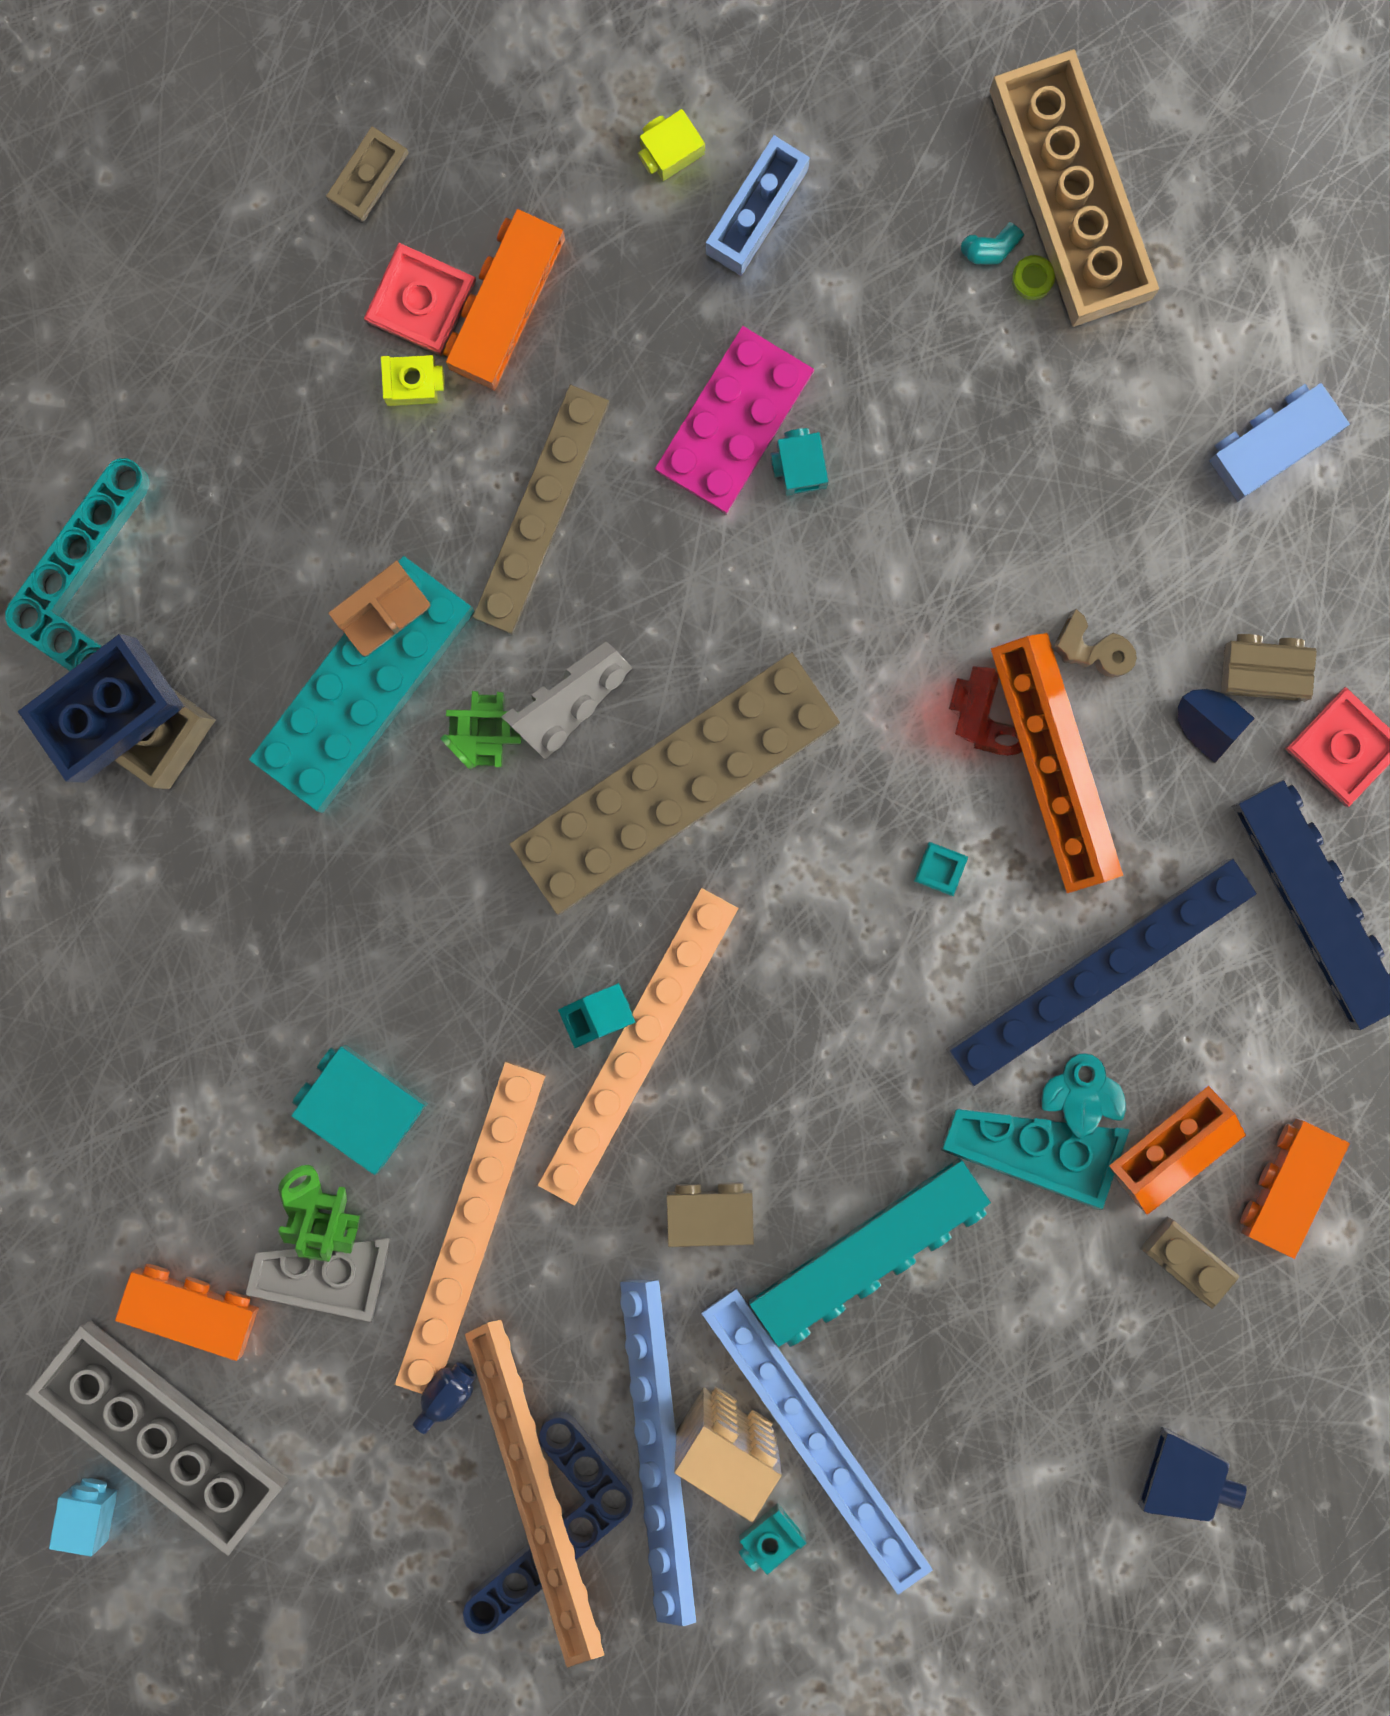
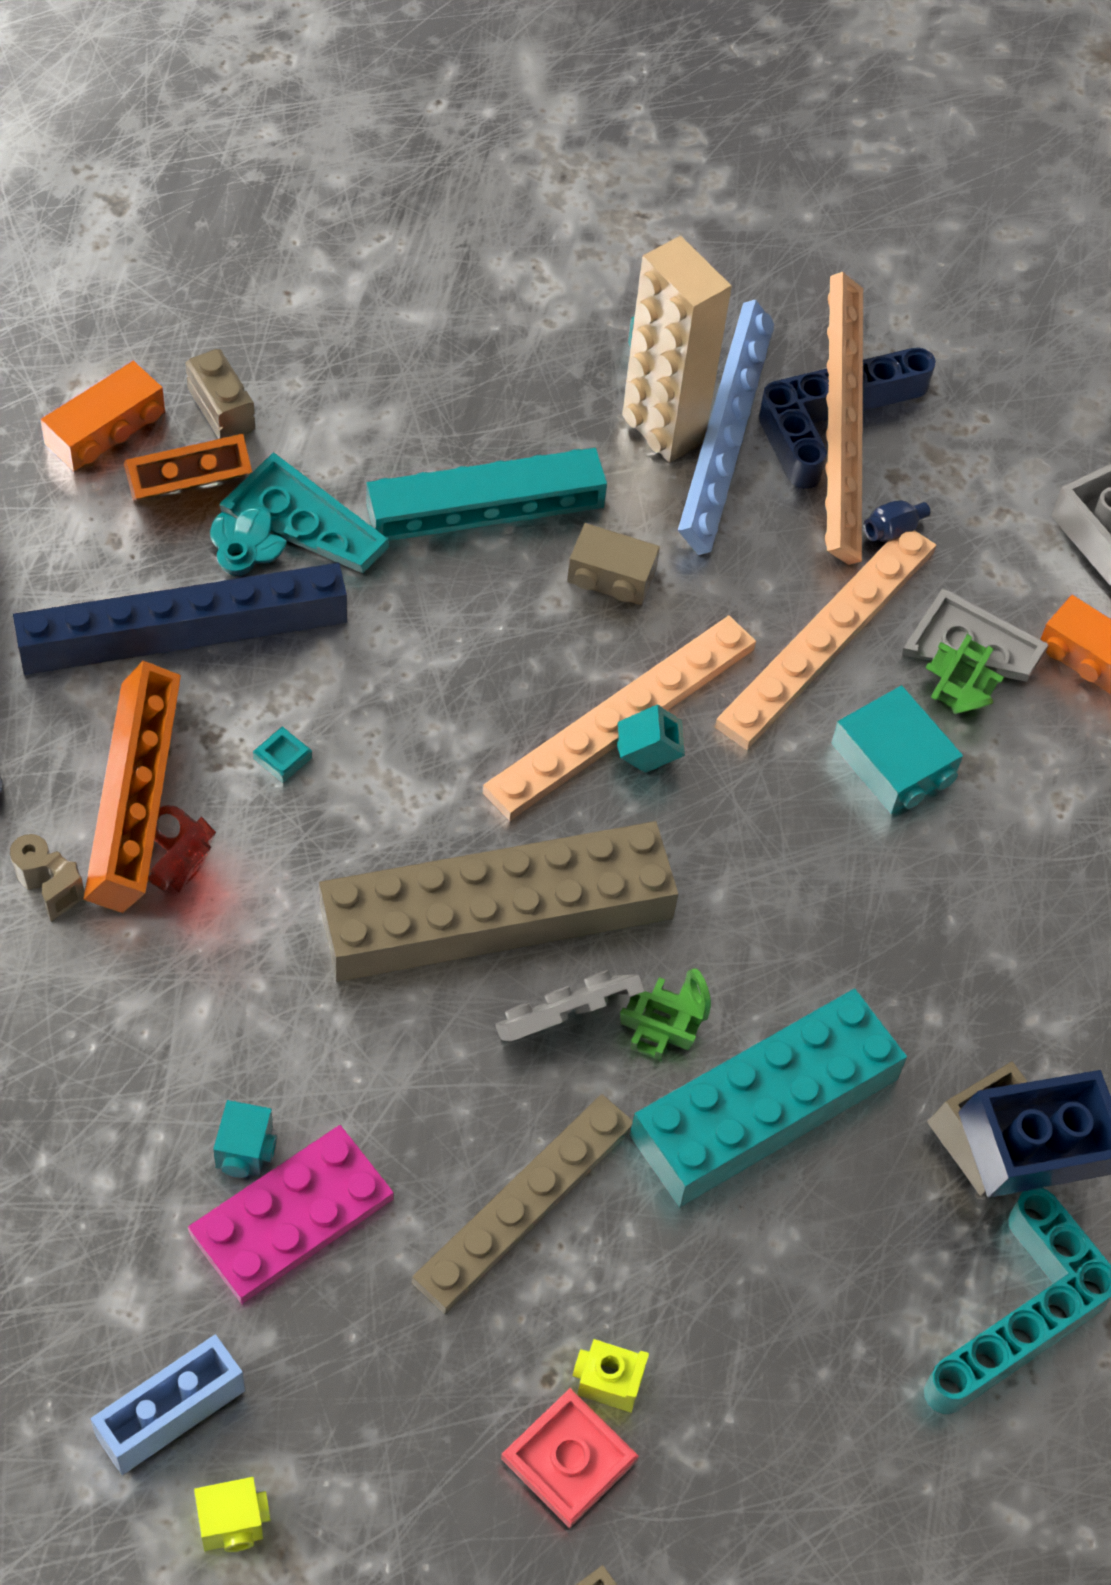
camera: 170 degrees left, 30 degrees down
medium nougat panel [328,560,431,657] -> none
orange brick [443,209,565,391] -> none
light blue plate [701,1288,933,1595] -> none
dark blue torso [1138,1427,1247,1522] -> none

